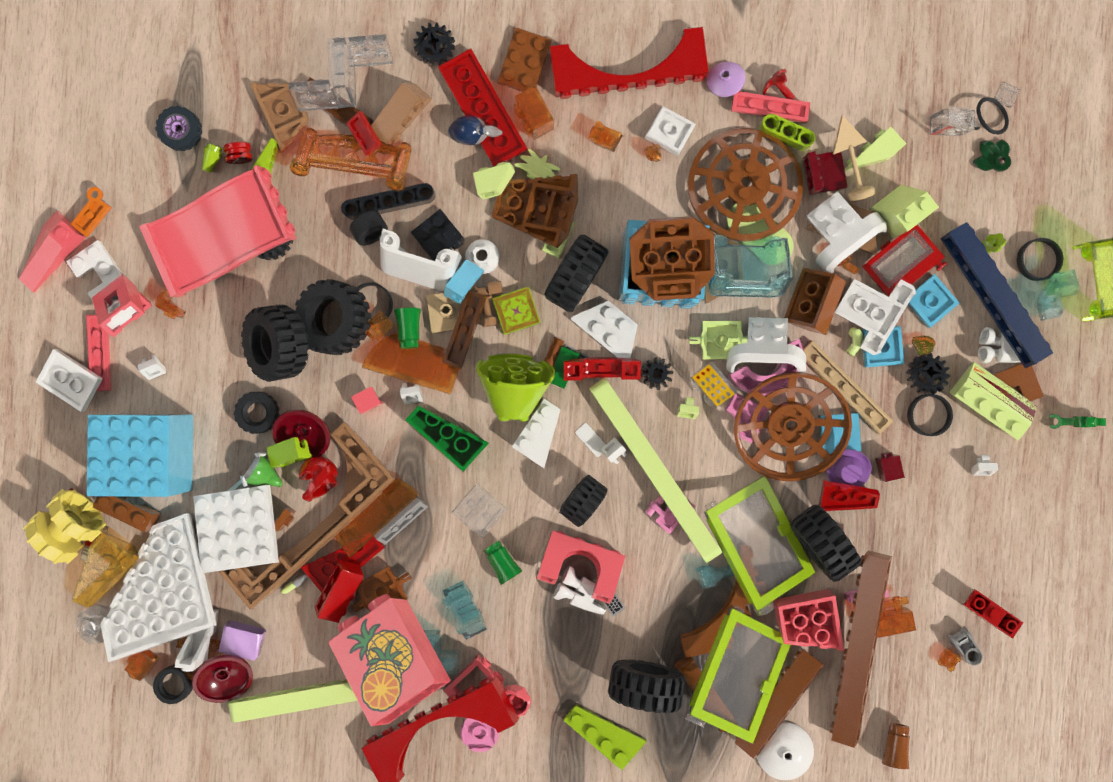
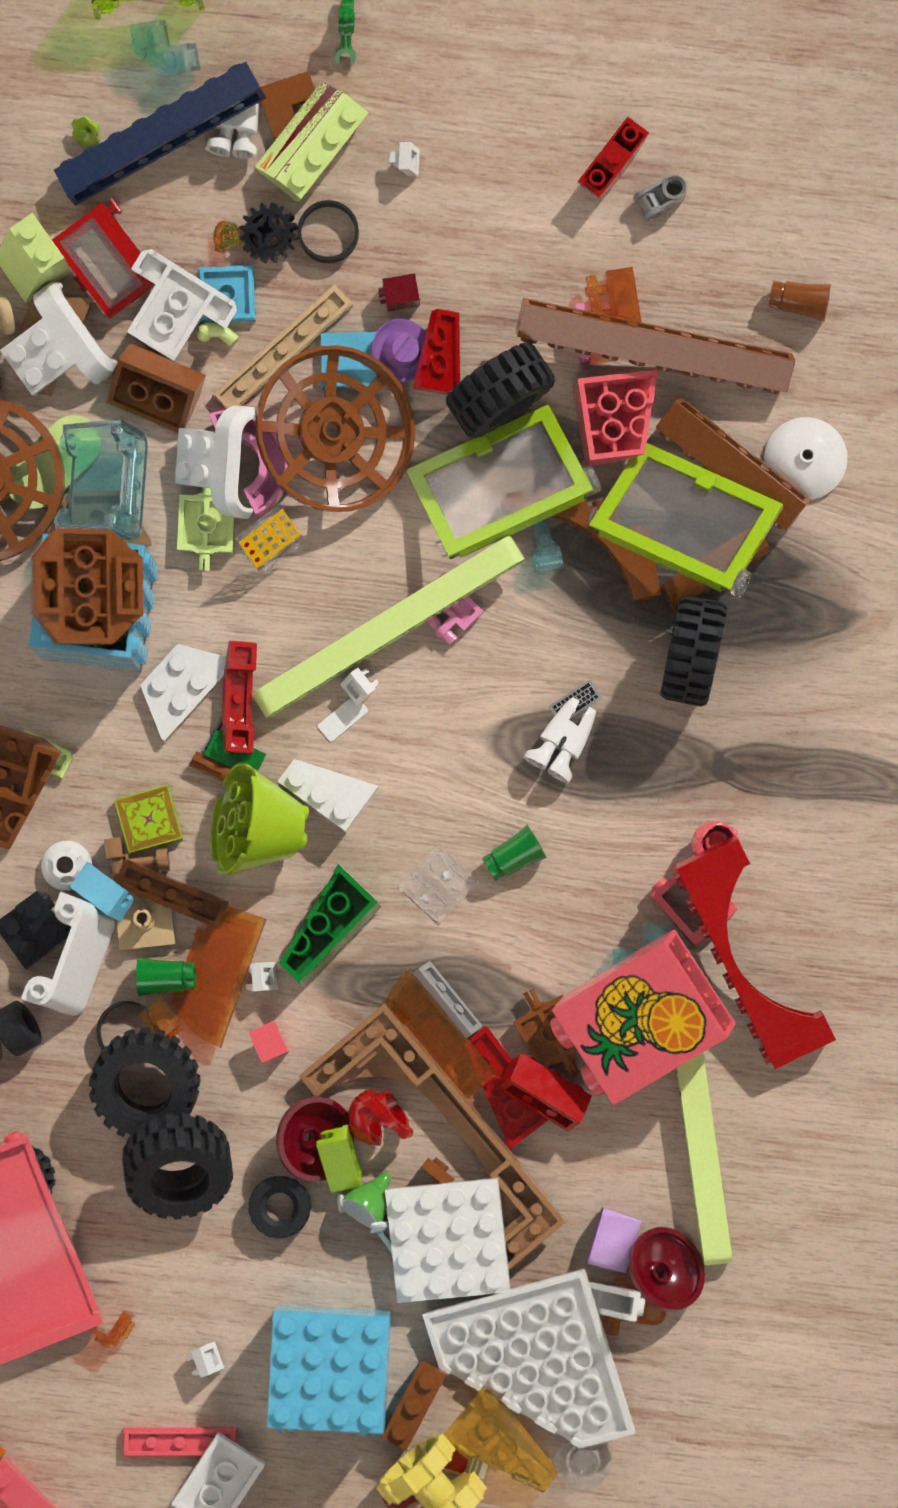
camera: 80 degrees left, 5 degrees down
white plate [66,240,123,301] -> none
coral brick [92,274,152,337] -> none
clear orange brick [124,649,160,681] -> none
black tyre [153,665,193,704] -> none
piece [280,572,309,594] -> none
clear light blue brick [443,580,487,640] -> none
bright pink tile [461,718,499,752] -> none
coral arch [536,531,625,604] -> none
black tyre [544,235,609,312] -> none
black tyre [559,475,608,527] -> none
lime wing [563,704,647,770] -> none
black gear [641,357,674,390] -> none
yellowish green tile [677,397,699,420] -> none
bright pink tile [725,392,769,443] -> none
clear orange plate [837,254,859,274] -> none
medium azure tile [908,274,959,328] -> none
clear orange plate [938,648,961,672] -> none
black tyre [1016,238,1064,281] -> none

